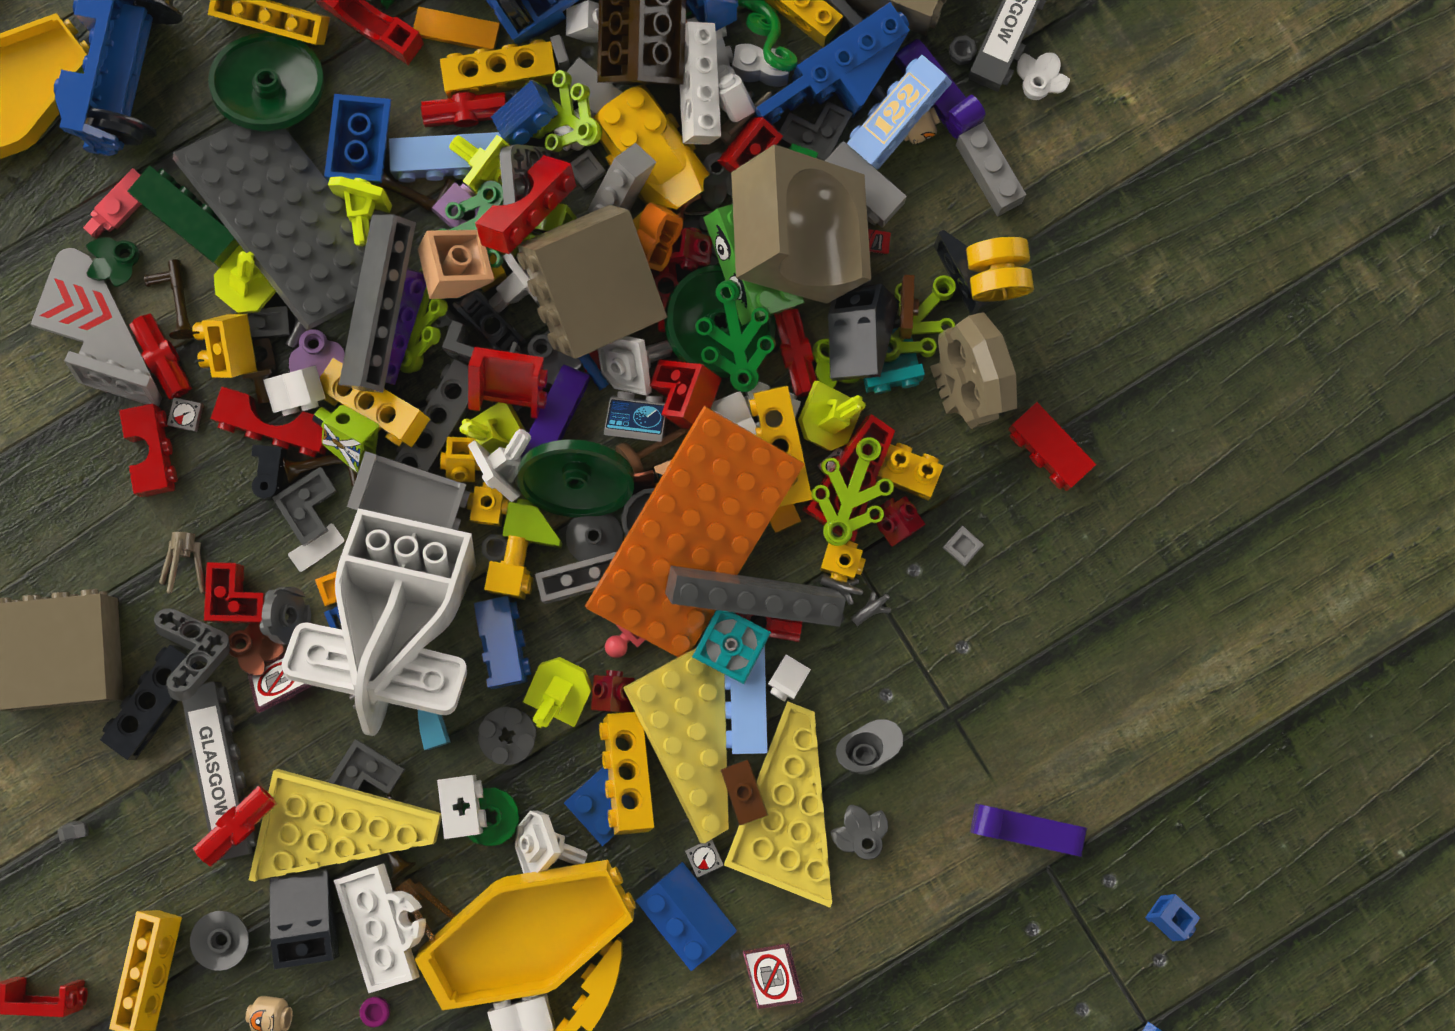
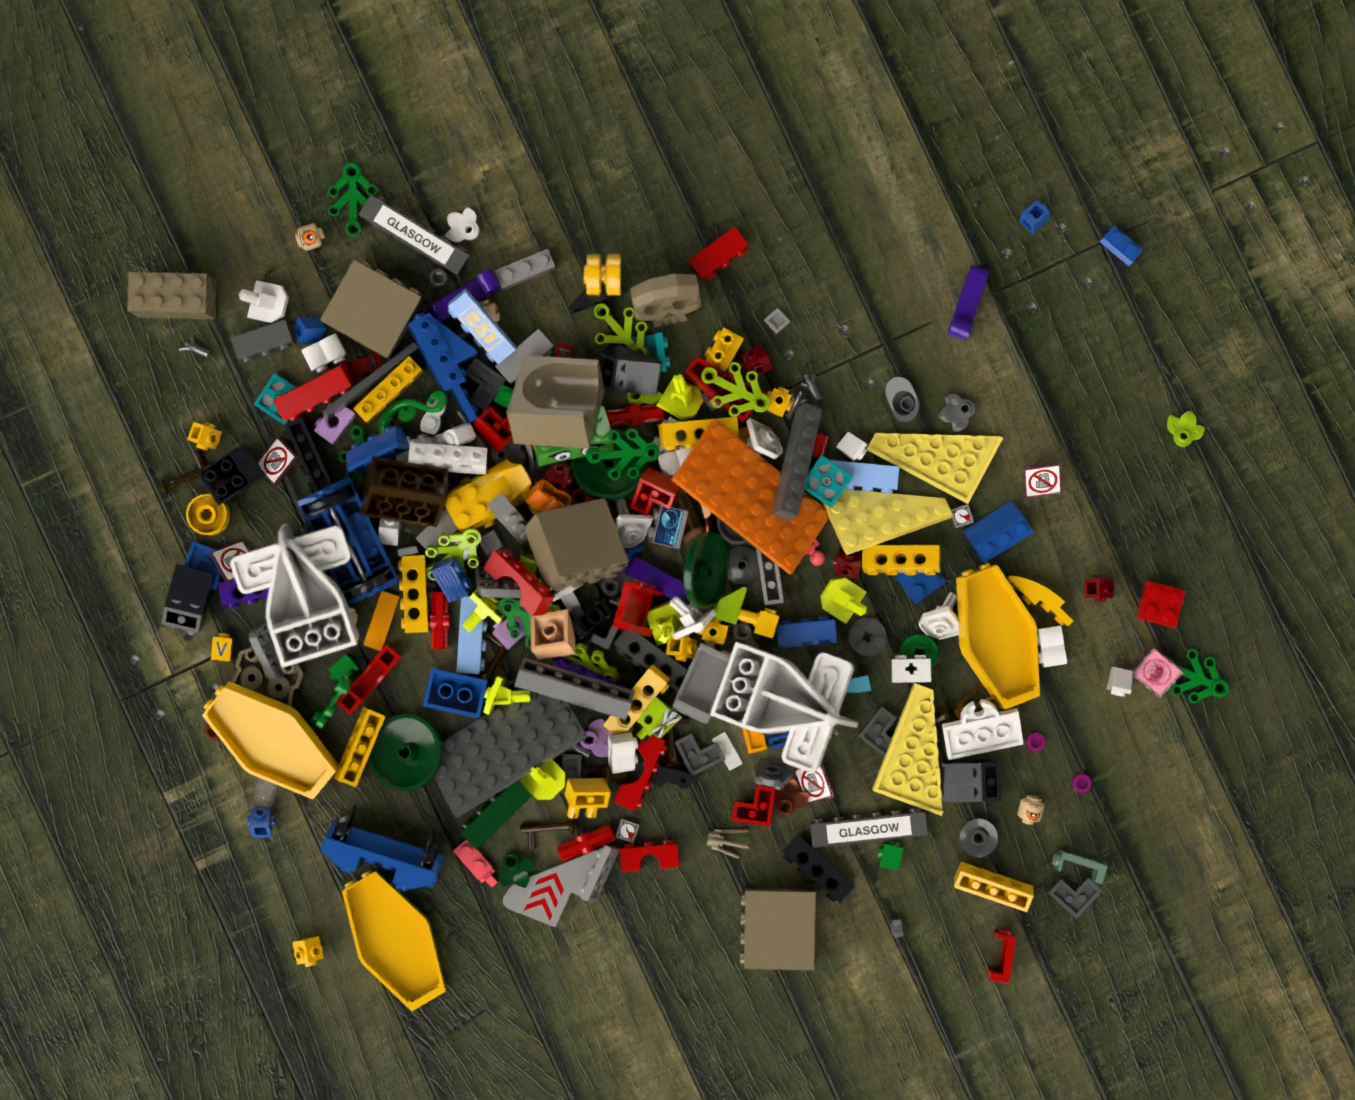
camera: 80 degrees left, 5 degrees up
dark grey beam [154,608,230,701] -> none
red piece [193,786,277,867] -> none
reddish brown plate [721,760,768,825] -> none
reddish brown plate [899,275,919,339] -> none
none -> white piece [746,418,783,459]
none -> green brick [877,840,904,871]

